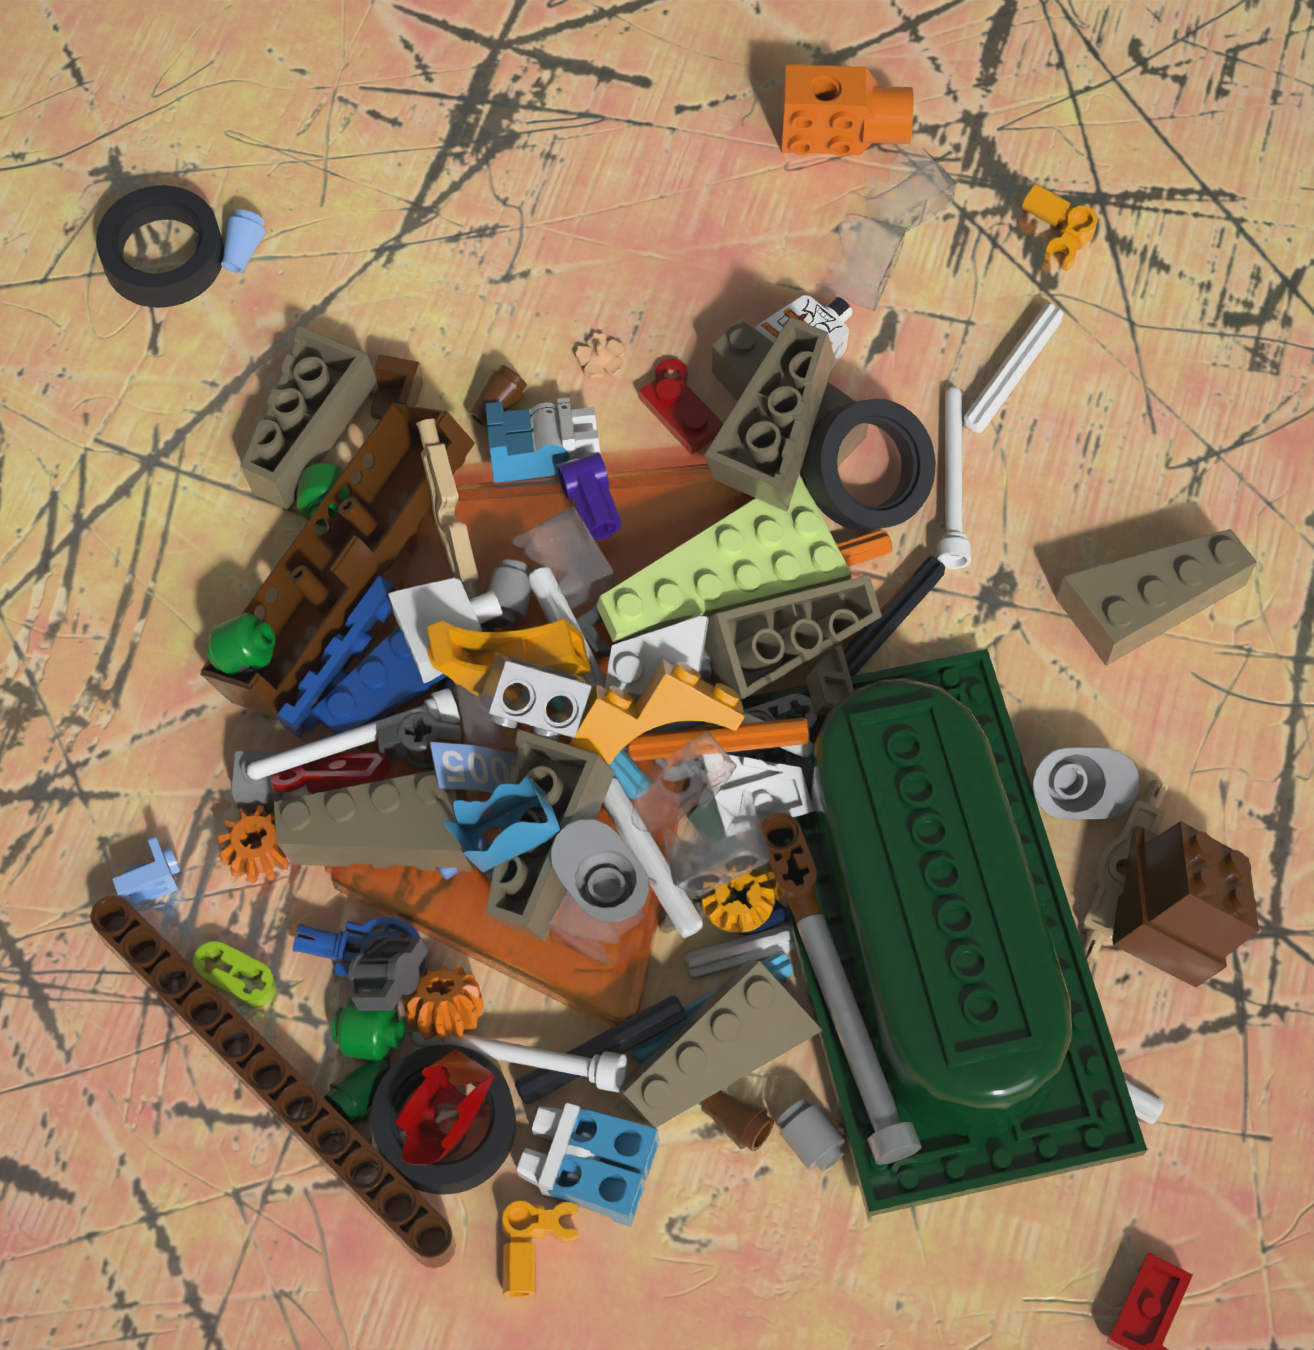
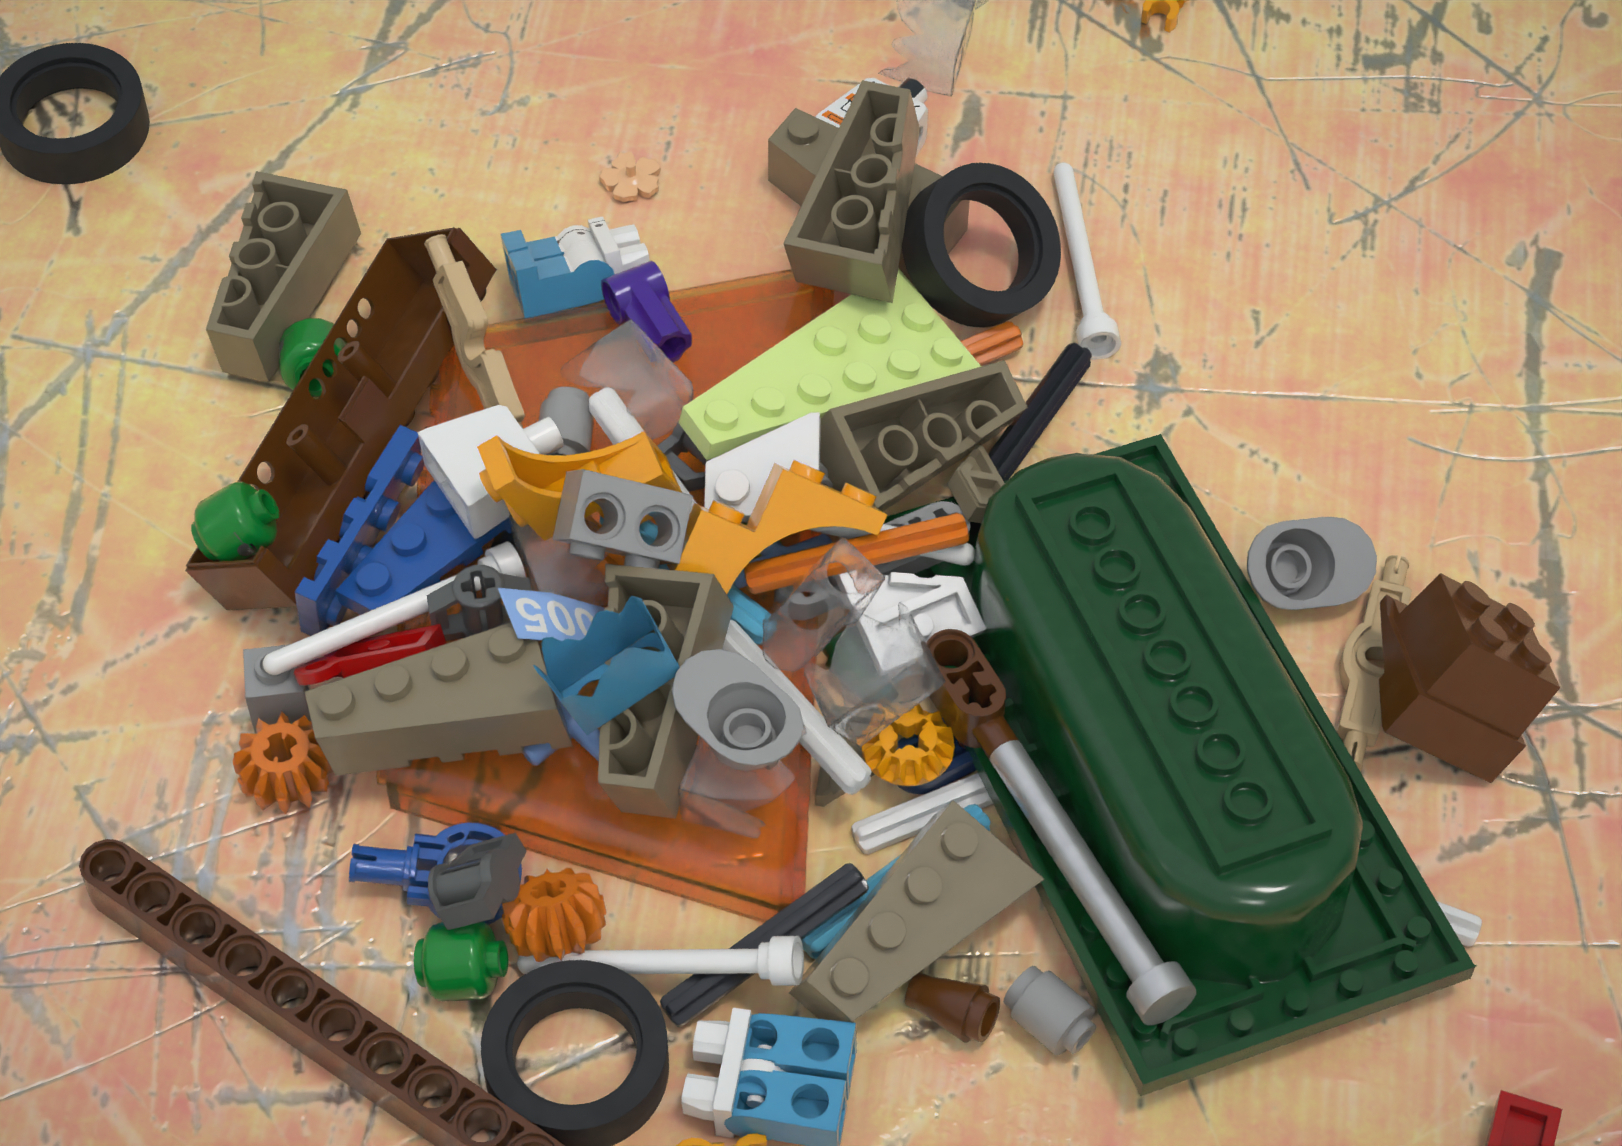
camera: 10 degrees left, 10 degrees down
light blue bracket [112,836,180,908] -> none
lime beam [193,941,277,1008] -> none
light blue cone [221,209,266,273] -> none
dark green cone [324,1058,391,1124] -> none
reddish brown panel [370,354,423,420] -> none
red piece [396,1049,495,1165] -> none
reddish brown cone [468,365,527,428] -> none
red hinge [639,359,724,455] -> none
white axle [963,303,1064,433] -> none
dark tan wedge [1056,529,1257,666] -> none

